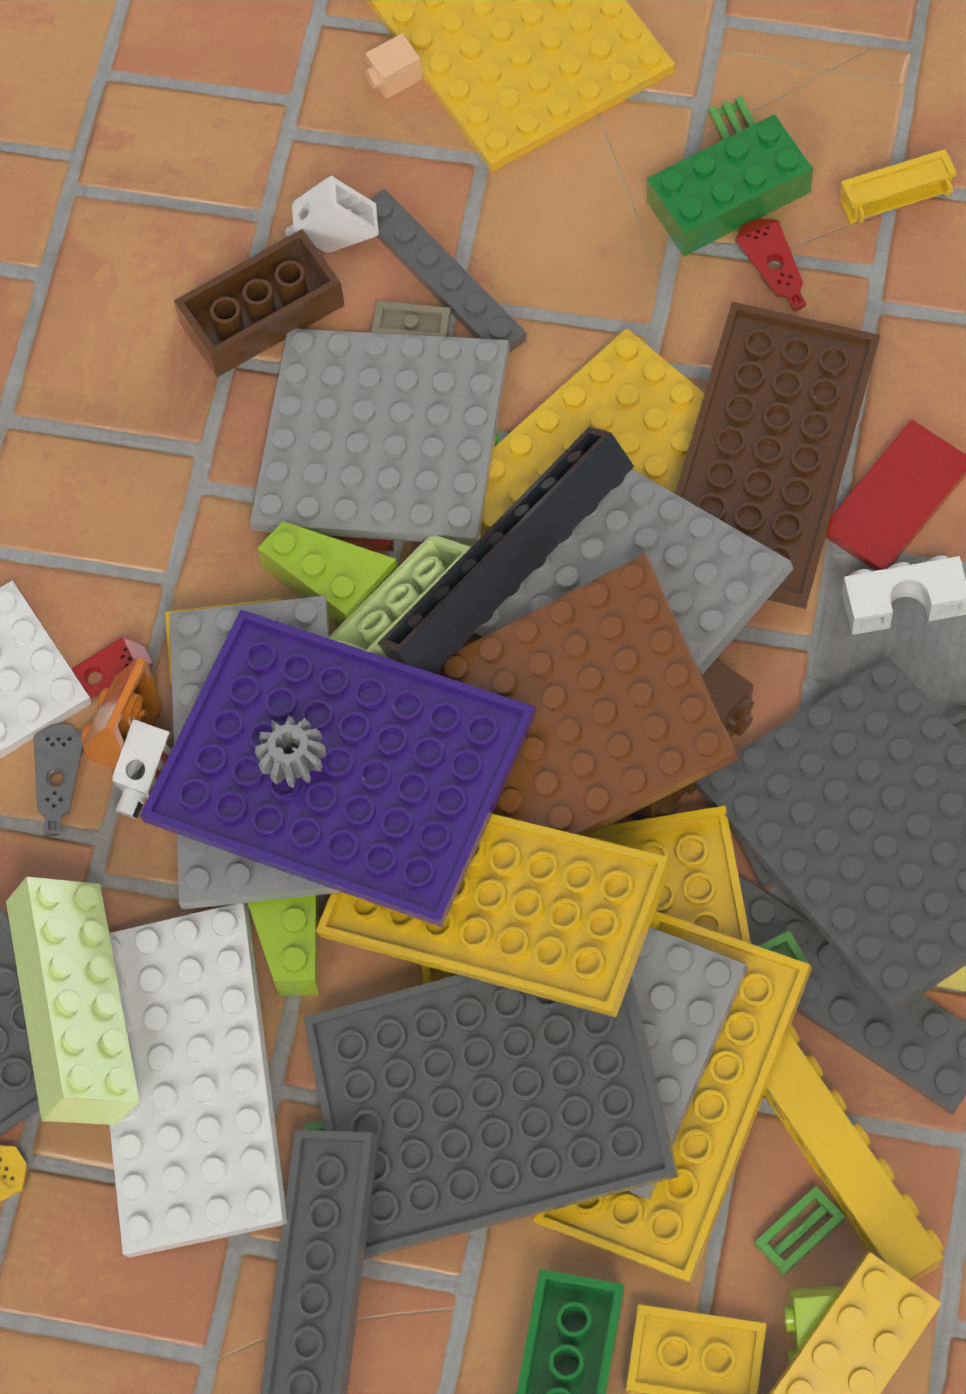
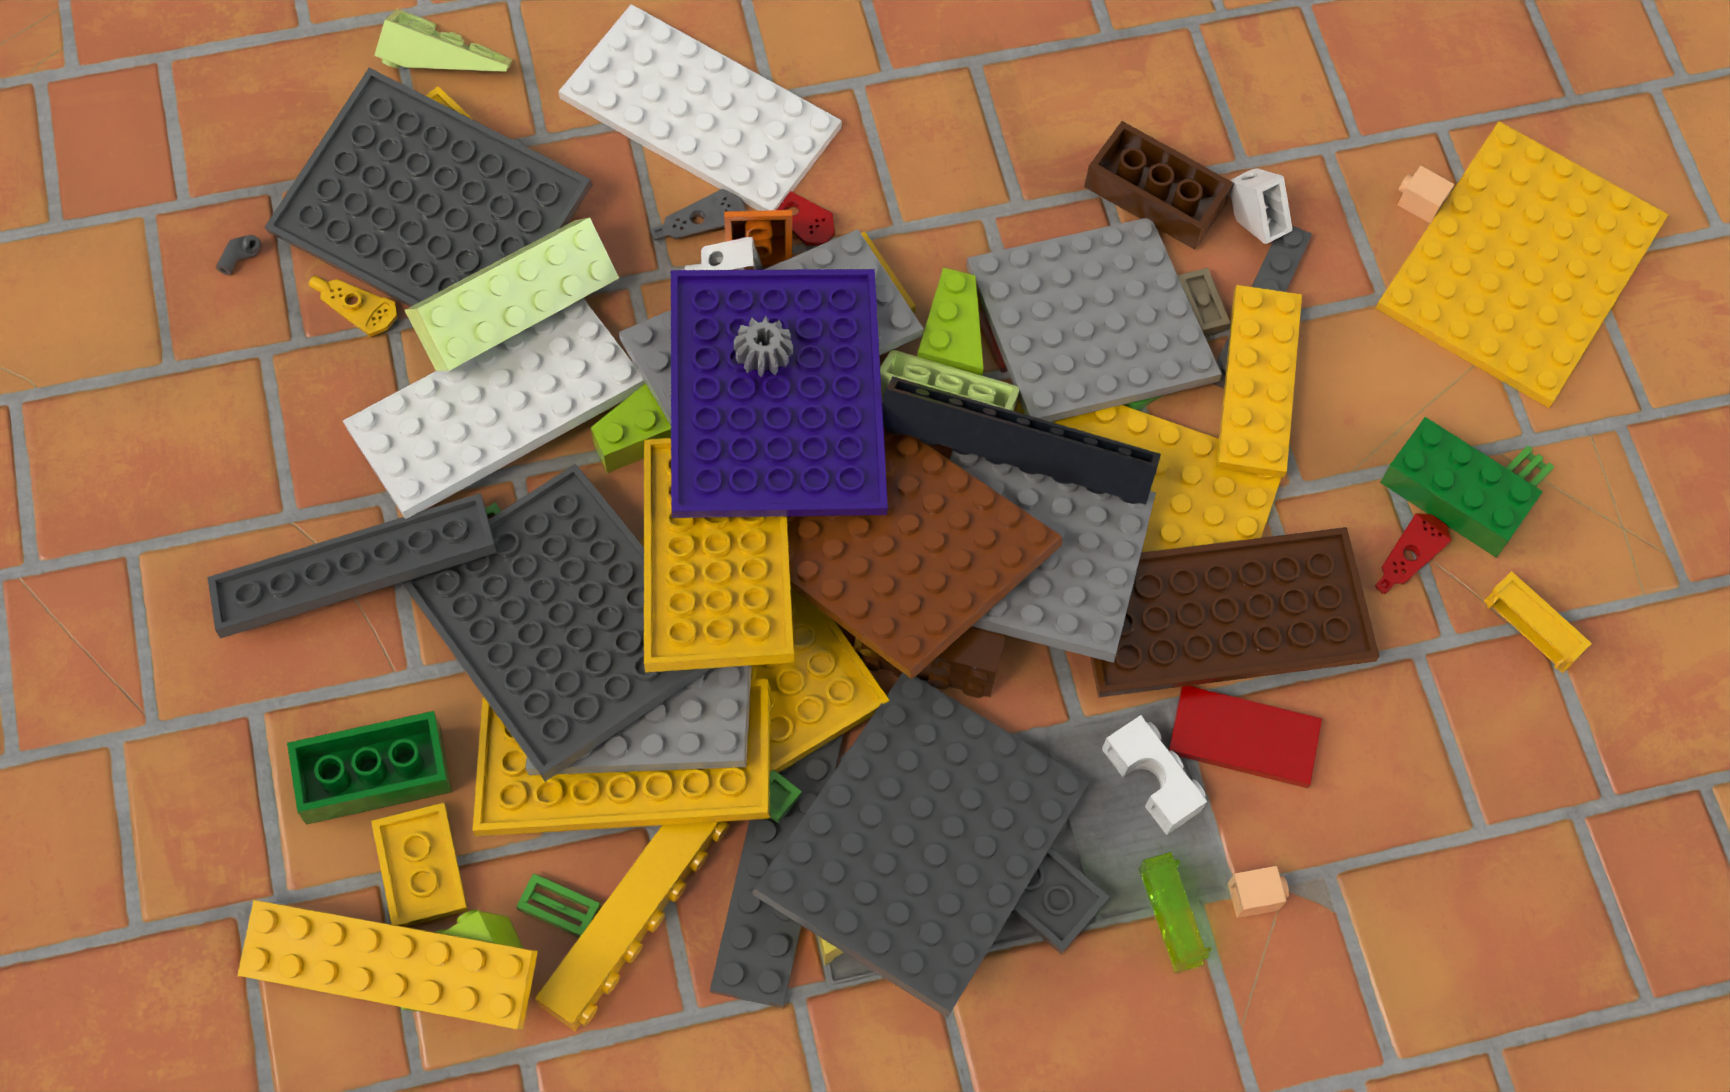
camera: 55 degrees right, 0 degrees up
none -> yellow plate [1216,285,1302,478]

